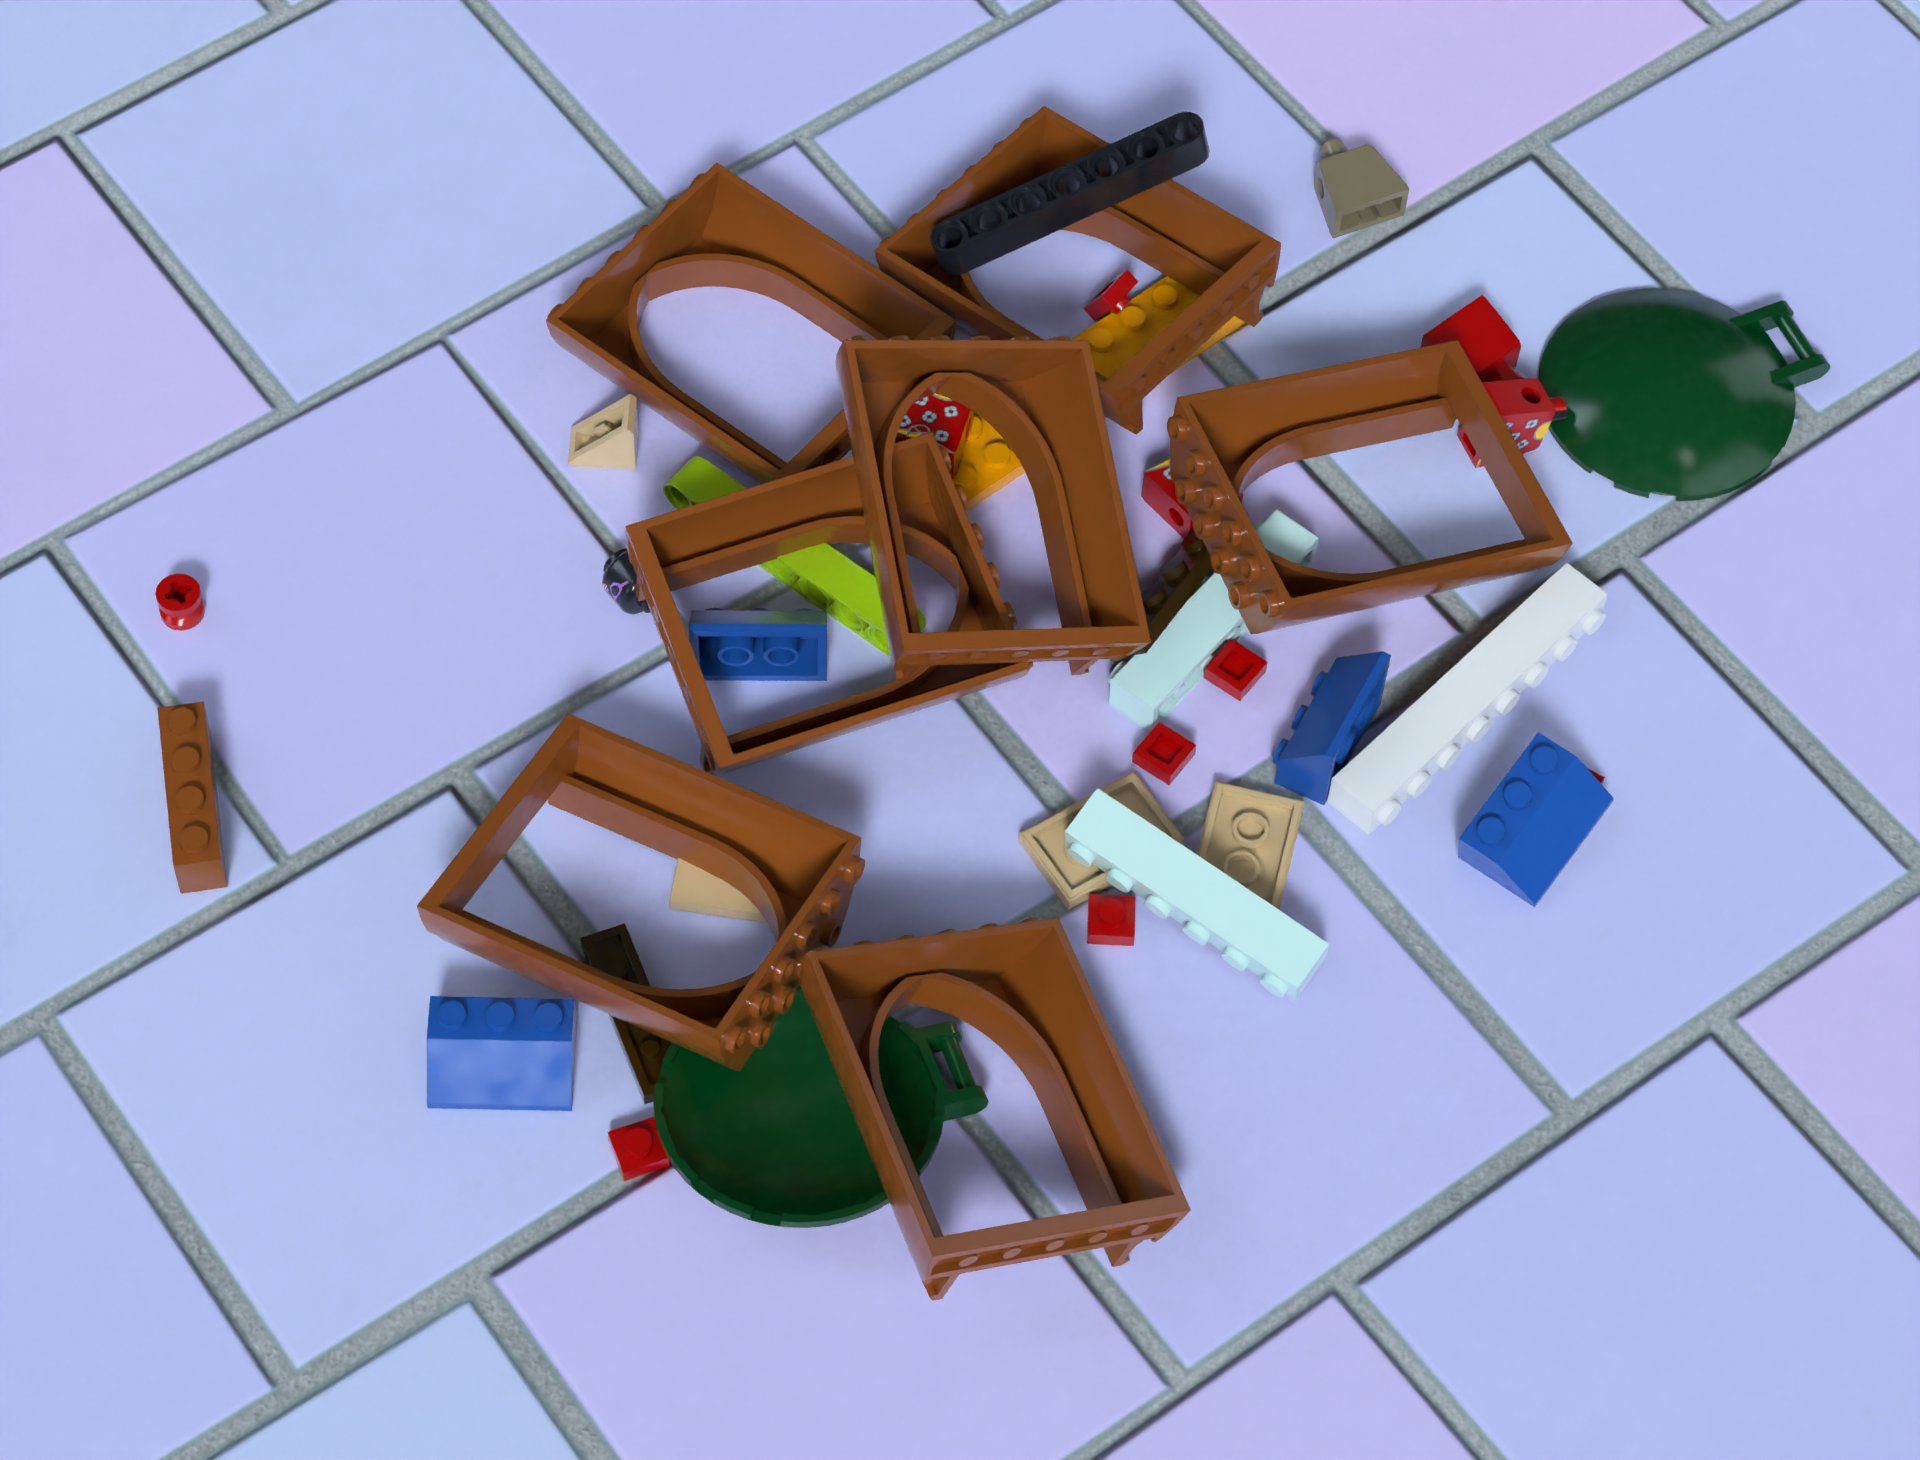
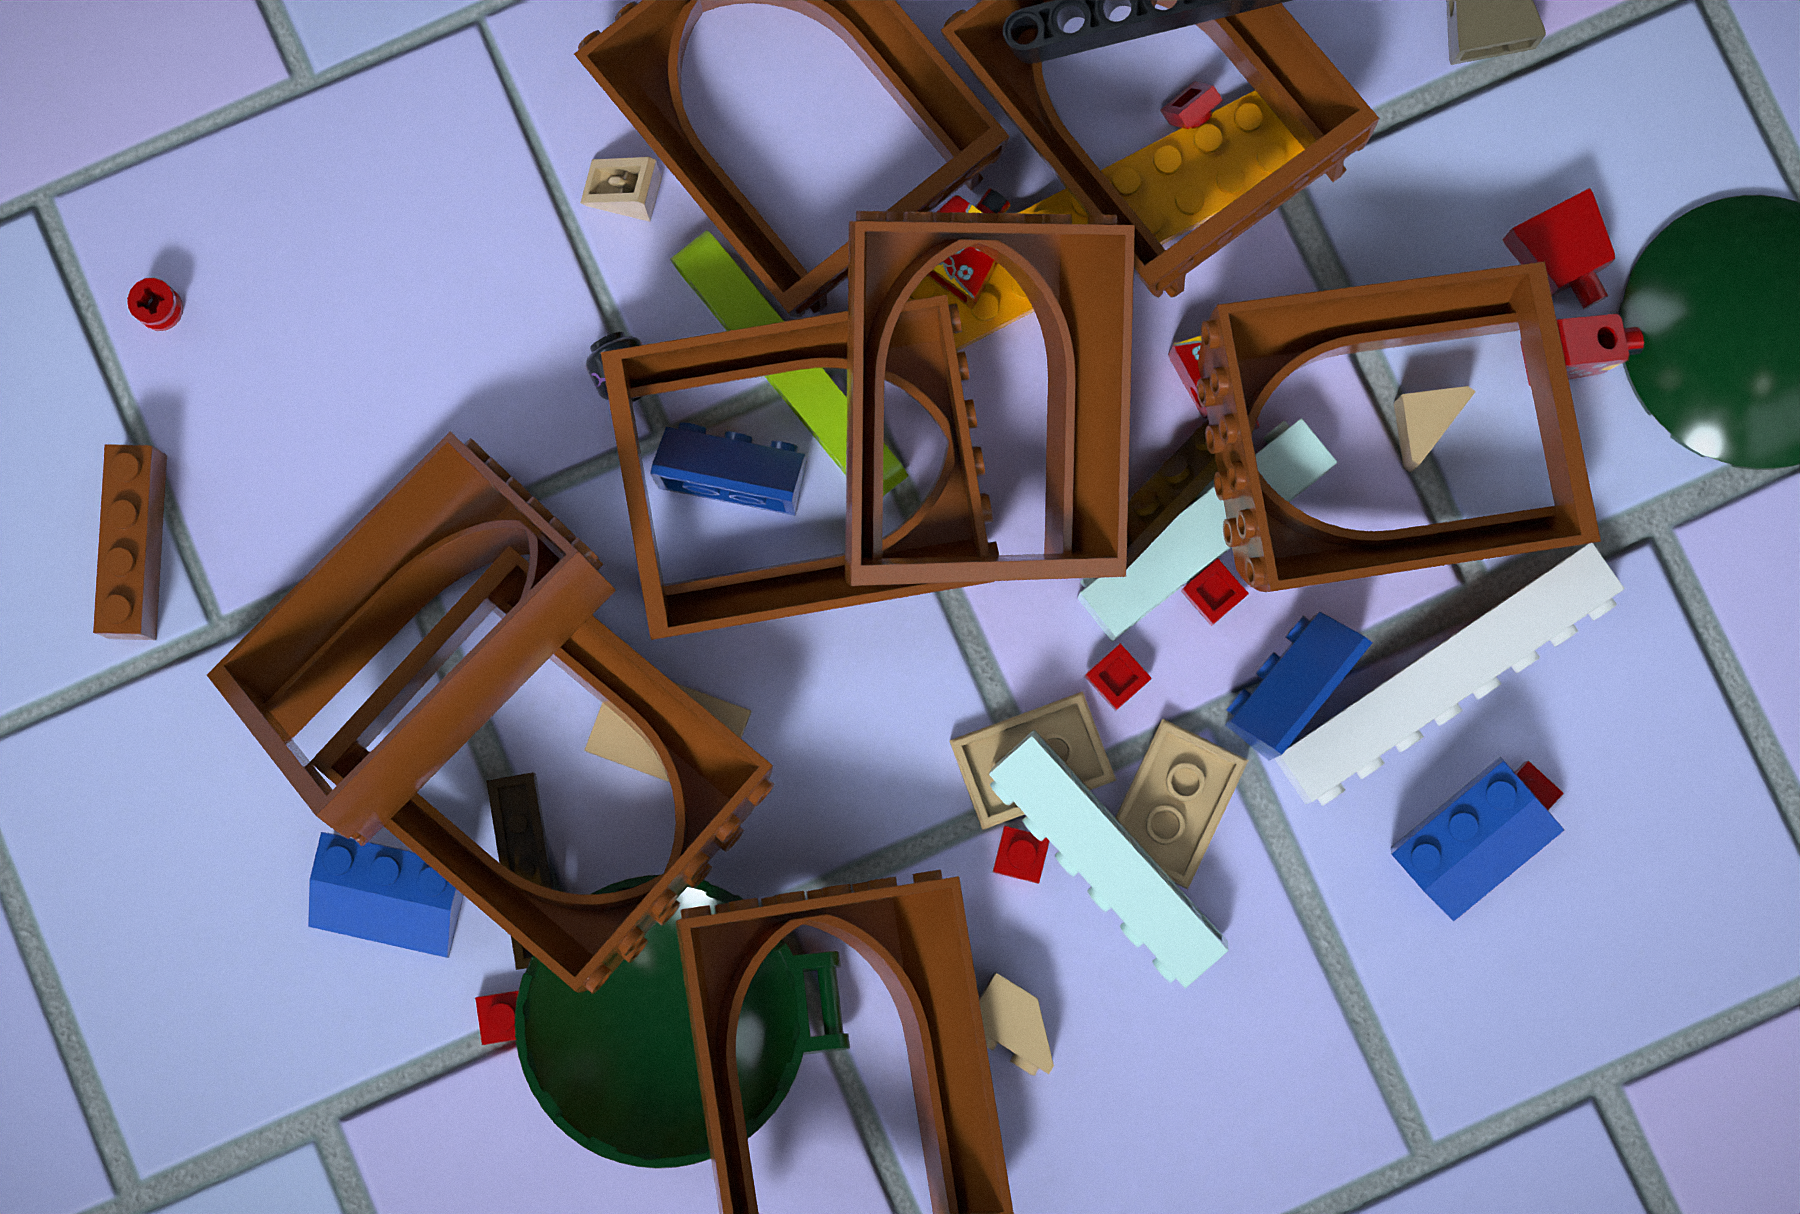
camera: 15 degrees right, 25 degrees up
none -> dark orange panel [207,431,616,846]
none -> tan slope [979,972,1054,1076]
none -> tan slope [1394,386,1476,473]

